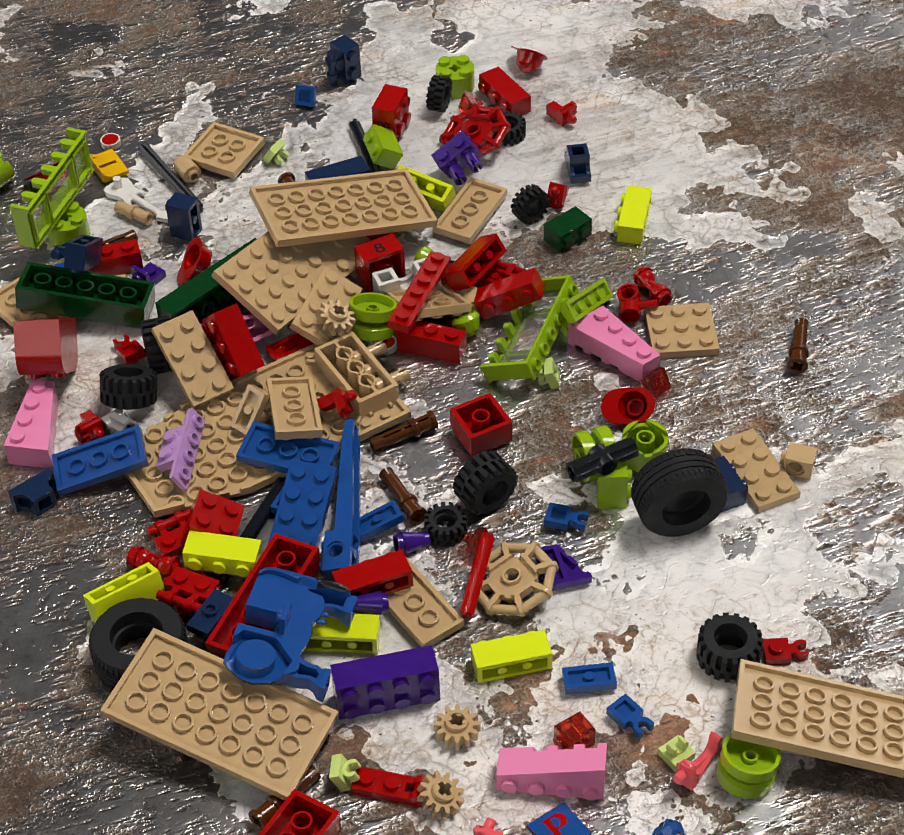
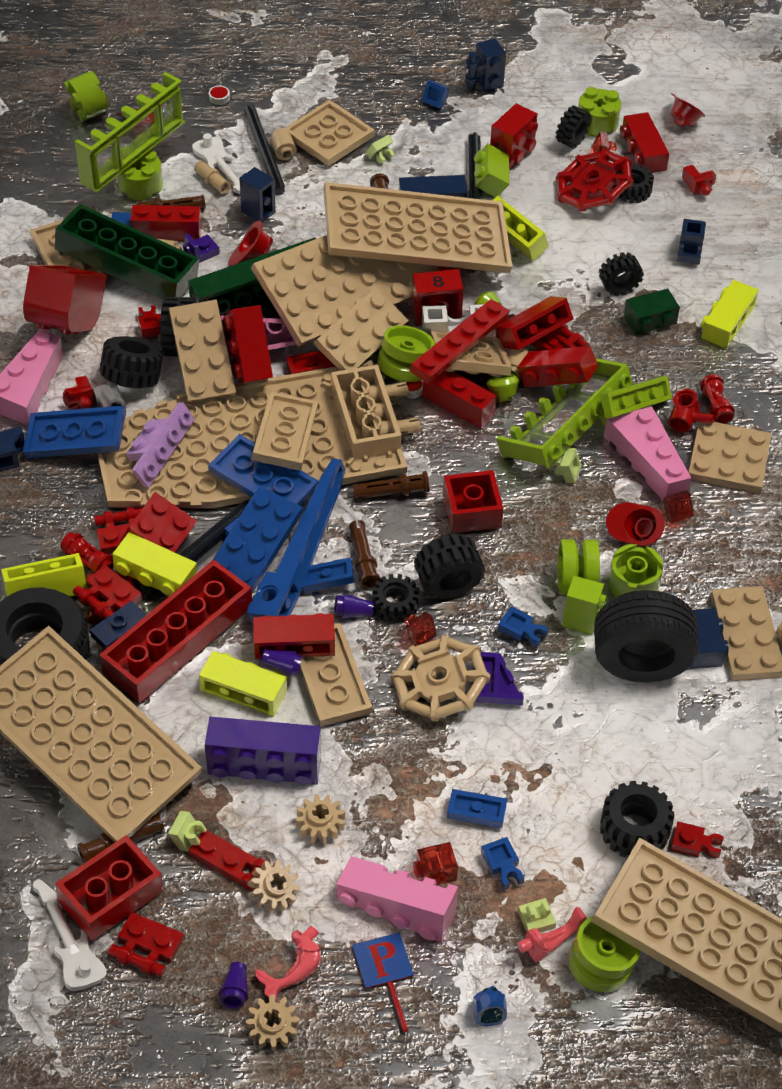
camera: 15 degrees right, 5 degrees up
dark blue brick [50,234,103,274] -> none
yellow piece [90,149,129,183] -> none
blue animal [223,567,358,702] -> none
tan slope [230,384,270,435] -> none
tan gear [315,299,356,336] -> none
red piece [317,388,358,419] -> none
dark purple brick [431,130,483,186] -> none
tan plate [433,177,507,244] -> none
red axle [459,532,494,618] -> none
neon yellow brick [470,630,552,683] -> none
red piece [547,182,569,209] -> none
black piece [566,437,639,483] -> none

